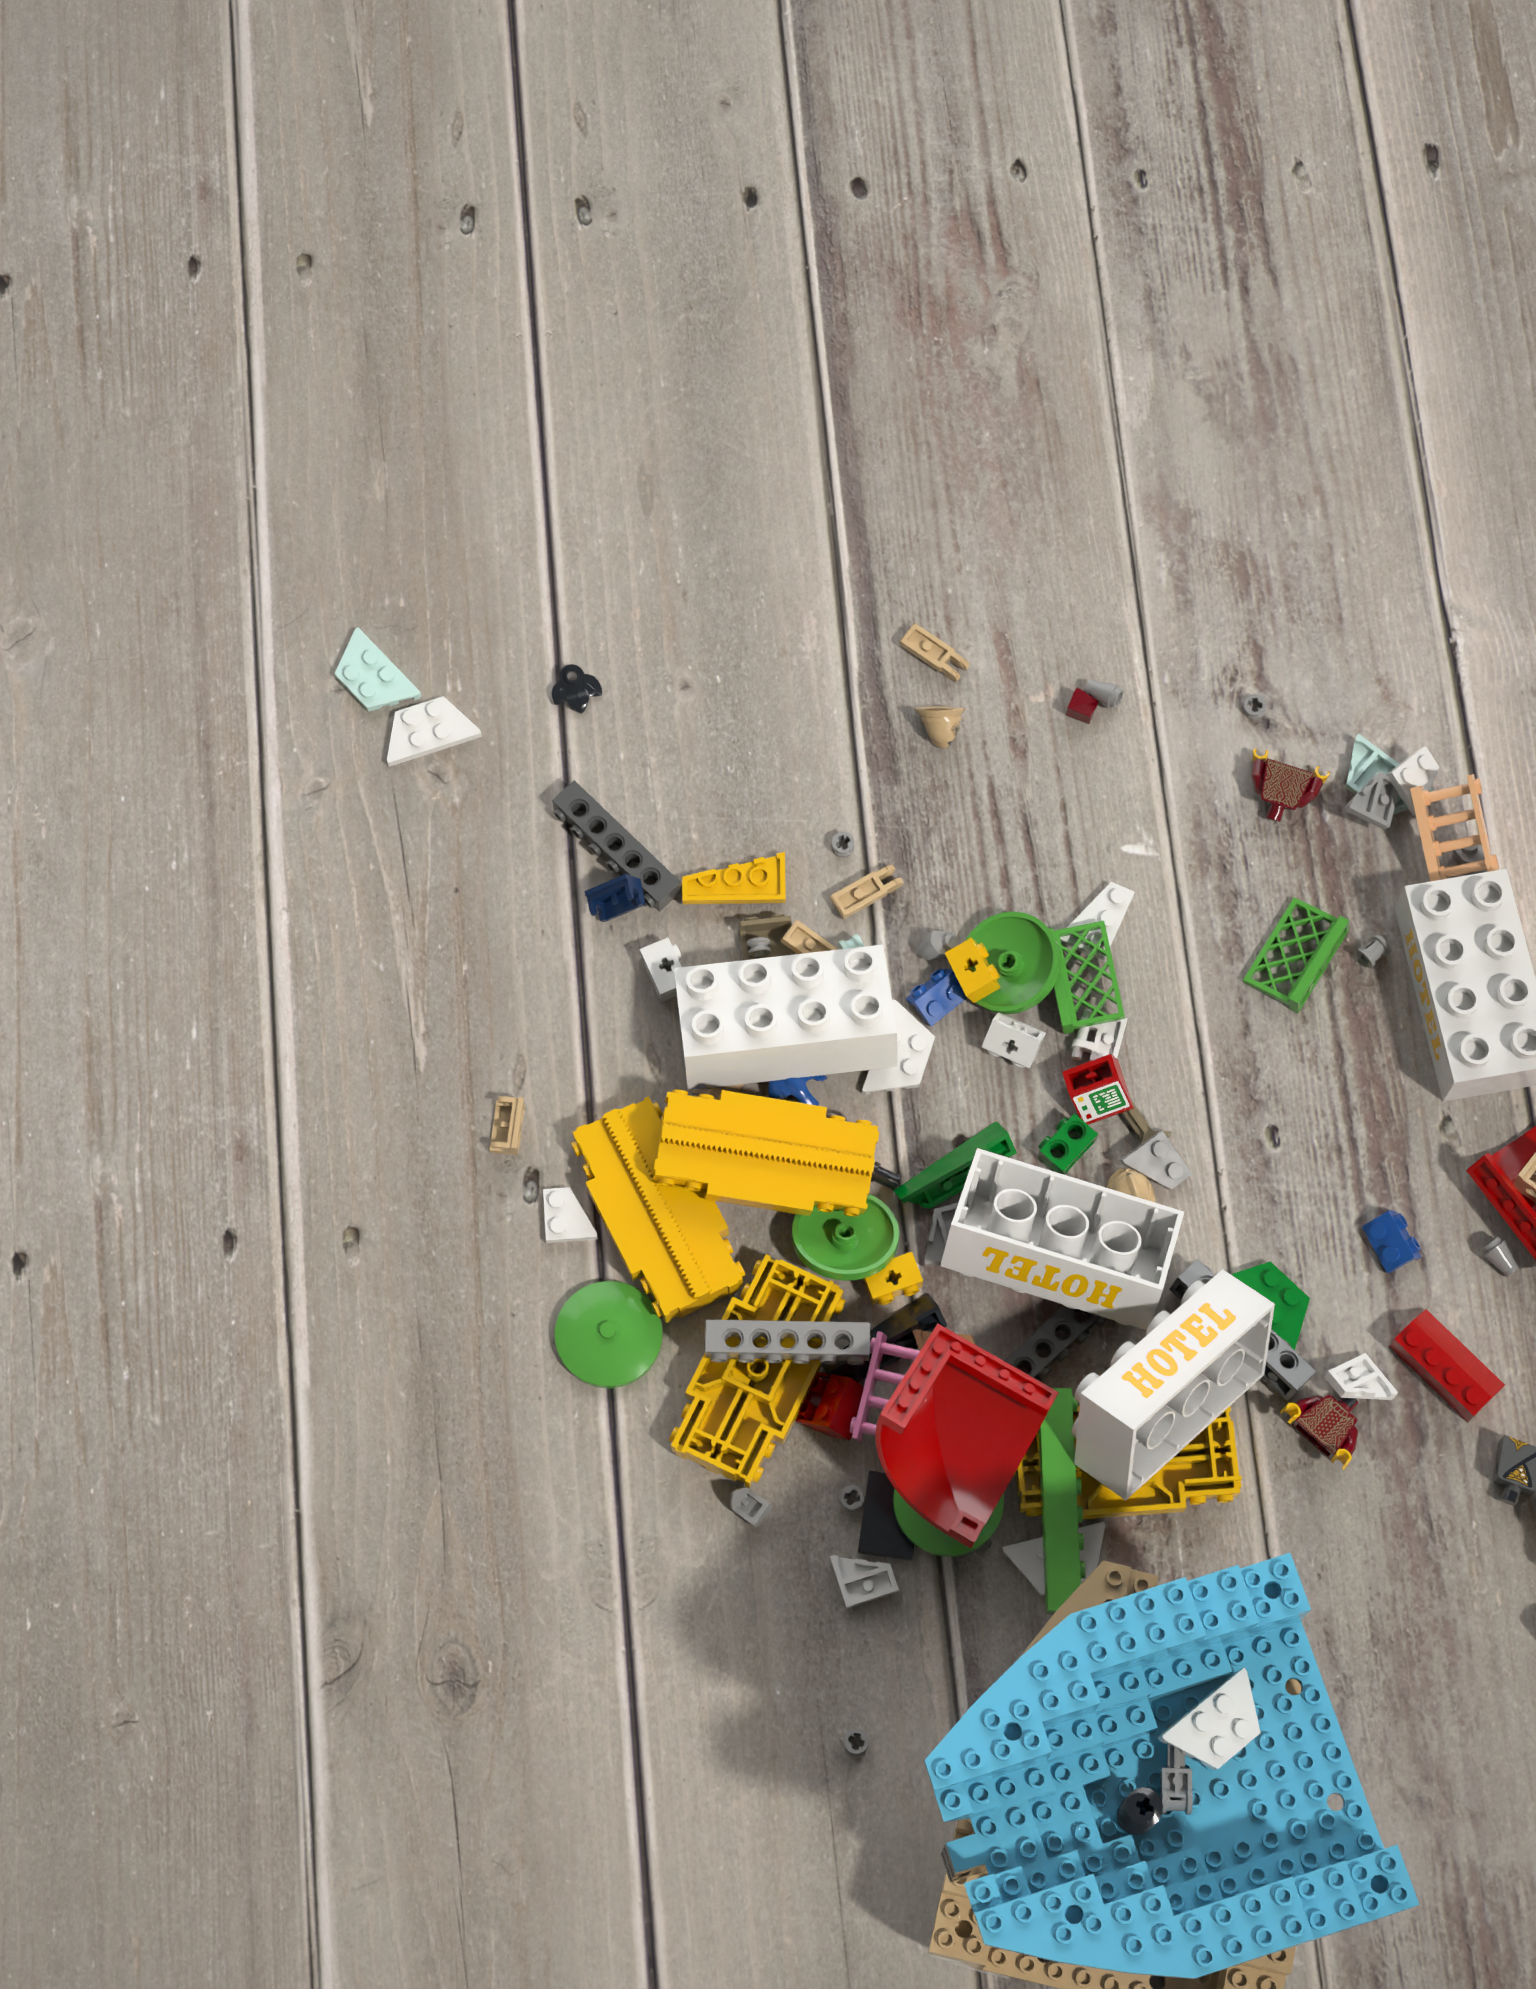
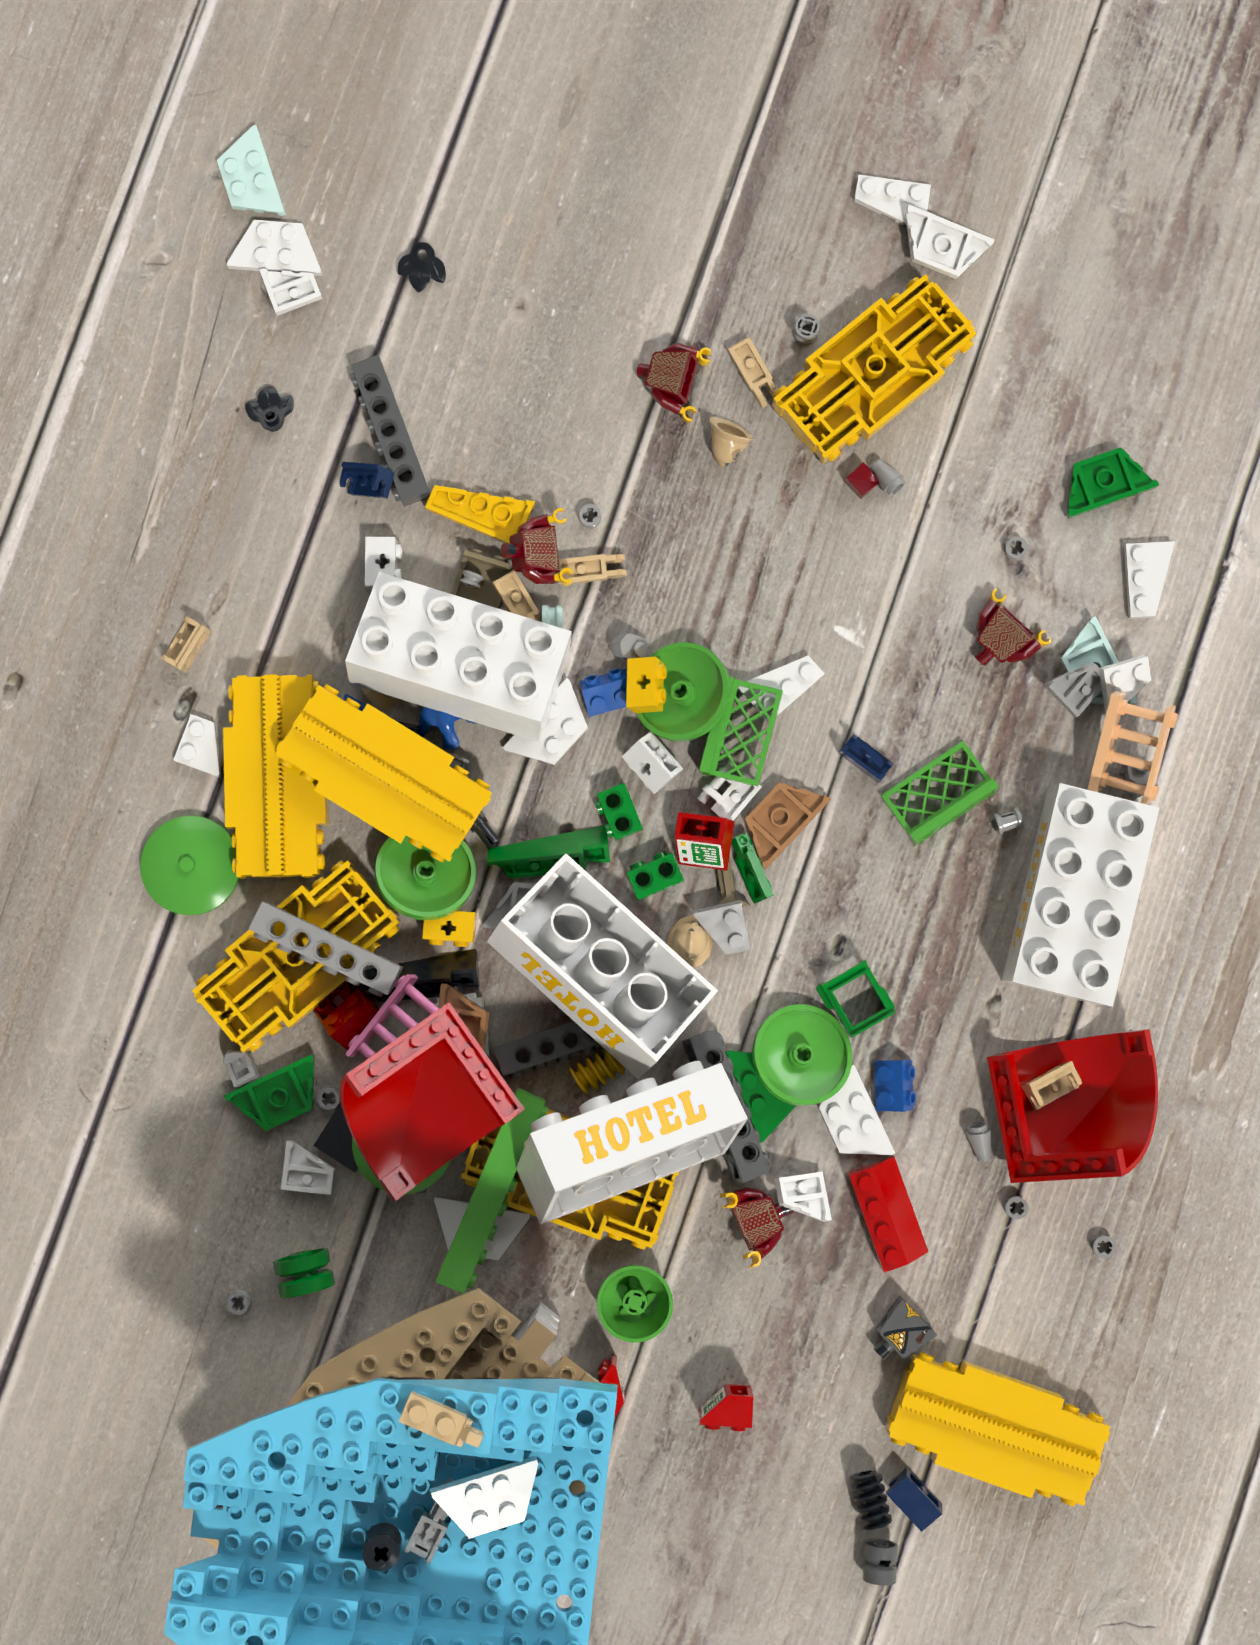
camera: 30 degrees right, 15 degrees up
none -> green wing [224,1054,315,1131]
none -> black plate [245,386,294,432]
none -> white wing [259,268,323,316]
none -> green wheel [273,1248,336,1298]
none -> tan hinge [399,1391,484,1448]
none -> dark red torso [501,508,573,586]
none -> yellow piece [569,1049,625,1094]
none -> green brick [594,783,643,841]
none -> bright green piece [597,1265,673,1343]
none -> dark red torso [637,343,712,423]
none -> red slope [699,1384,754,1431]
none -> green hinge [731,833,774,904]
none -> medium nougat wing [745,782,831,870]
none -> bright green dish [752,1004,852,1106]
none -> yellow piece [772,274,977,465]
none -> light grey wheel [793,314,820,345]
none -> green piece [817,960,895,1038]
none -> white wing [818,1064,895,1155]
none -> dark blue hinge [838,734,893,783]
none -> white wing [854,175,931,225]
none -> white wing [905,204,994,279]
none -> green wing [1067,447,1159,519]
none -> white wing [1124,541,1175,619]

